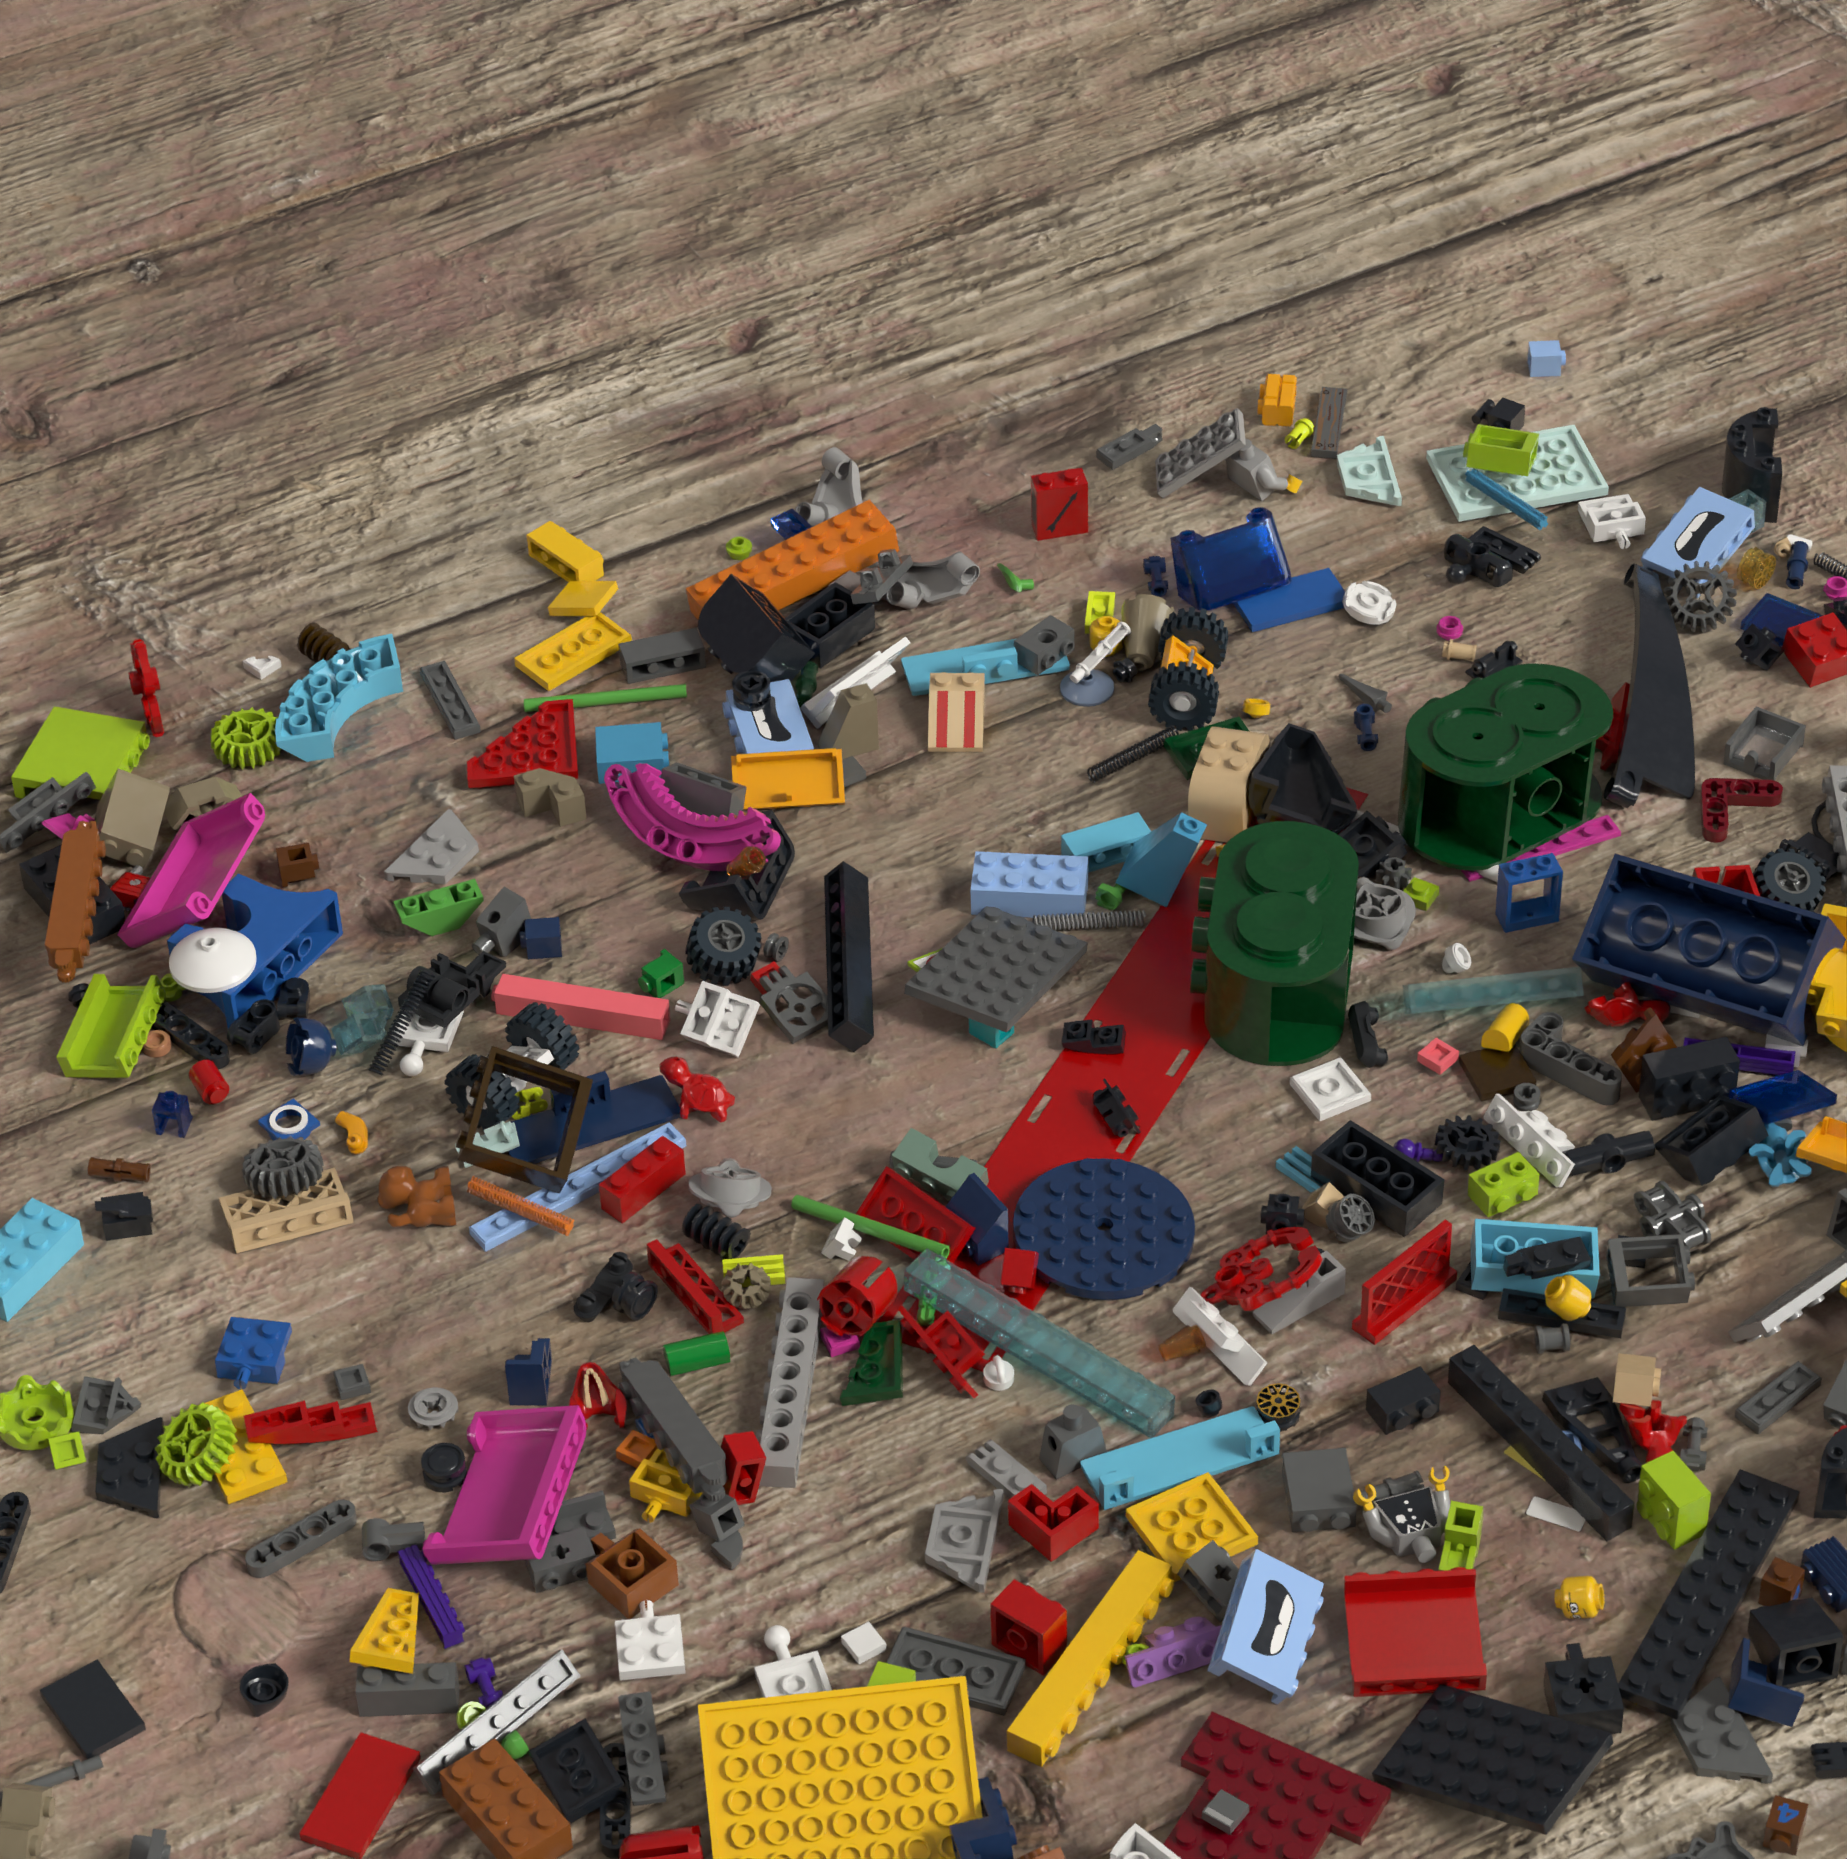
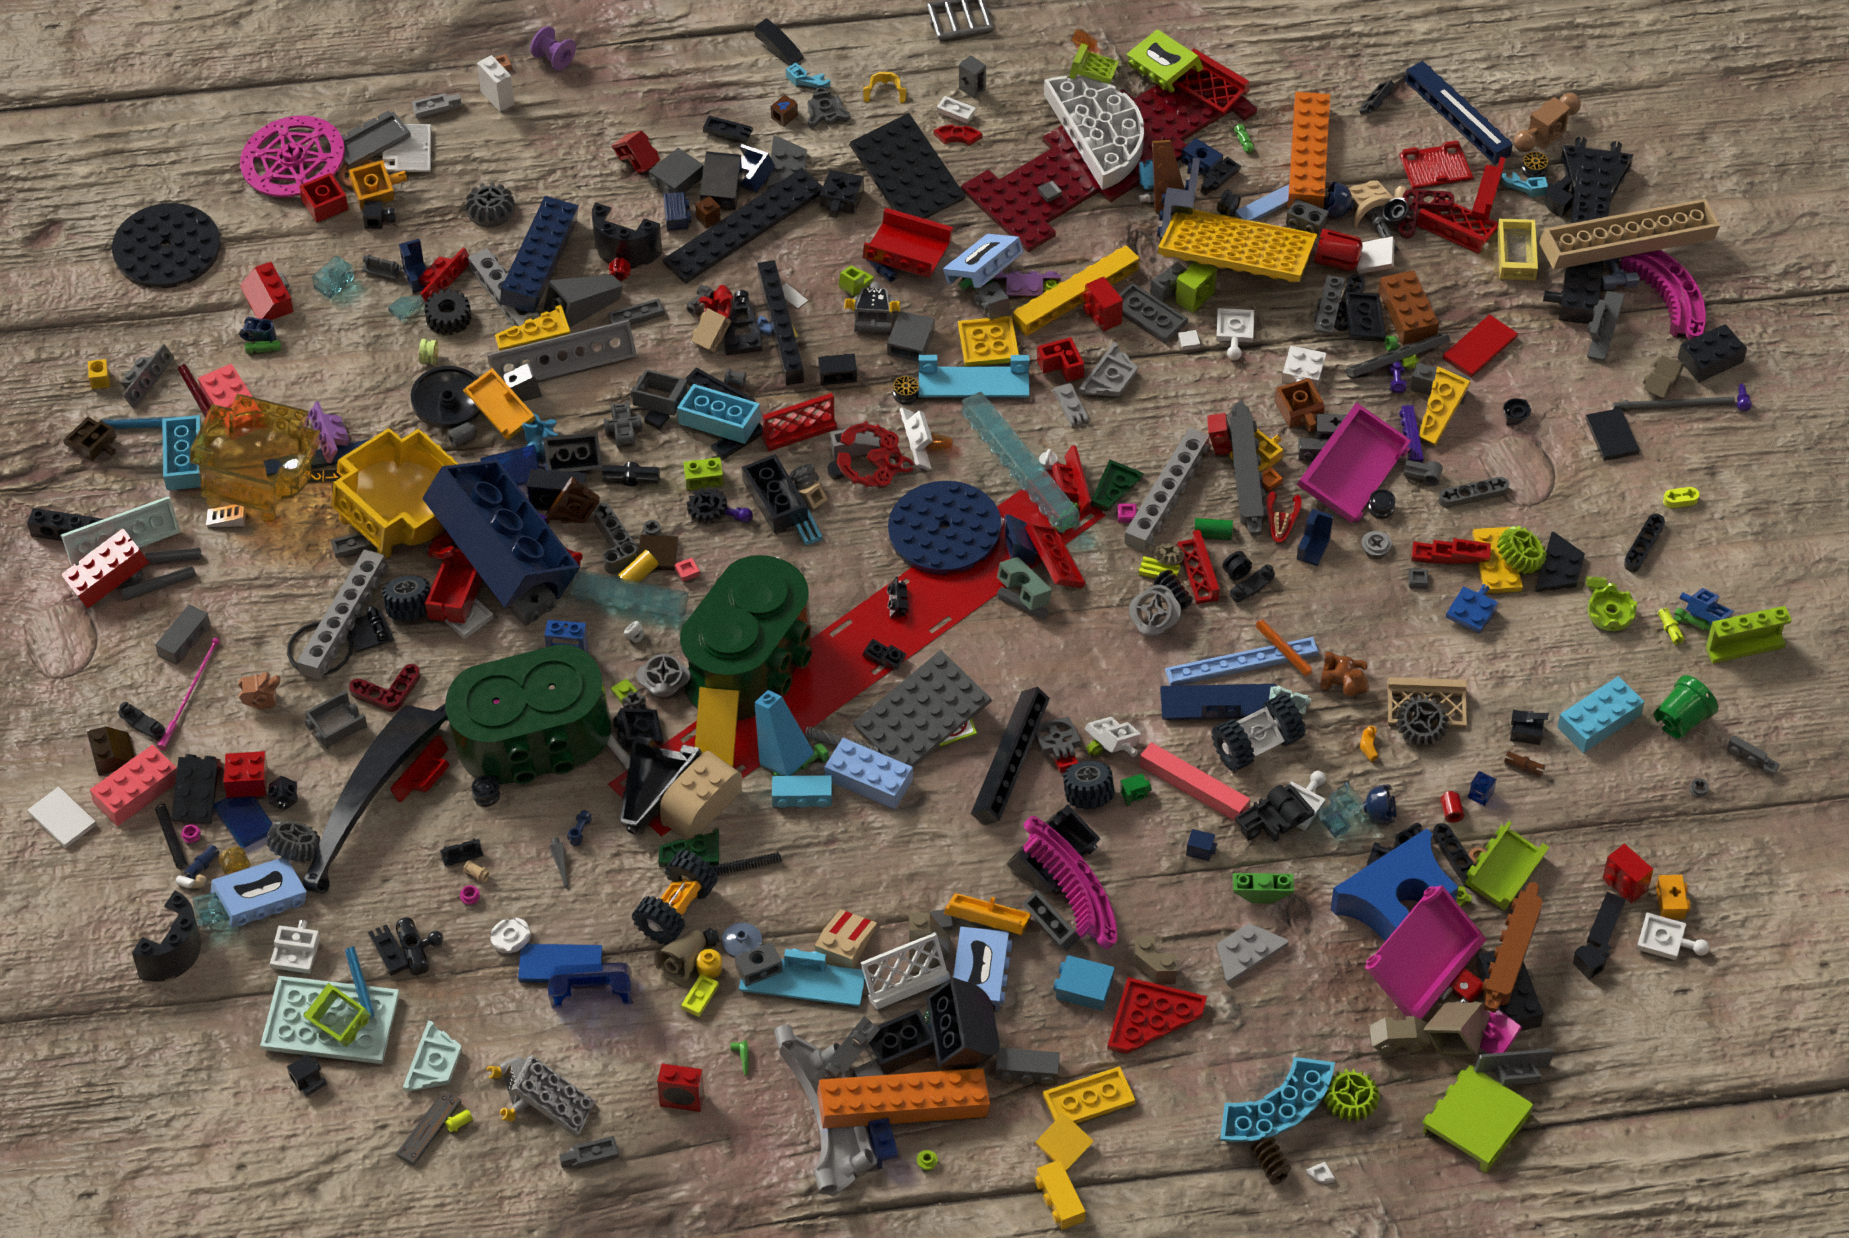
camera: 160 degrees left, 10 degrees up
dark grey slope [72,1376,141,1434] -> none
red piece [128,639,164,737] -> none
white dish [169,928,257,993] -> none
blue piece [258,1098,321,1141] -> none
reddish brown brick [276,843,319,887] -> none
black piece [368,970,435,1075] -> none
dark grey tile [420,661,481,740] -> none
dark brown window [456,1046,593,1194] -> none
dark grey torso [472,887,531,957] -> none
bright green piece [524,684,687,712] -> none
red brick [599,1135,686,1224] -> none
red animal [659,1056,735,1122] -> none
clear orange cone [726,846,766,877] -> none
black wheel [732,670,771,712] -> none
dark grey bush [764,933,789,961] -> none
bright green piece [791,1195,950,1260] -> none
red cylinder [817,1256,897,1337] -> none
white tile [821,1217,862,1261] -> none
red brick [1001,1248,1039,1294] -> none
dark grey torso [1039,1404,1107,1480] -> none
white piece [1069,622,1131,684] -> none
dark blue bar [1143,556,1168,597] -> none
black hinge [1195,1389,1222,1417] -> none
yellow tile [1242,698,1271,718] -> none
light orange brick [1257,374,1297,427] -> none
black brick [1260,1194,1305,1235] -> none
white bracket [1483,1094,1575,1187] -> none
black hinge [1503,1237,1591,1279] -> none
light blue brick [1527,340,1566,377] -> none
yellow head [1545,1275,1592,1321] -> none
yellow head [1554,1576,1605,1619] -> none
lime brick [1636,1451,1711,1550] -> none

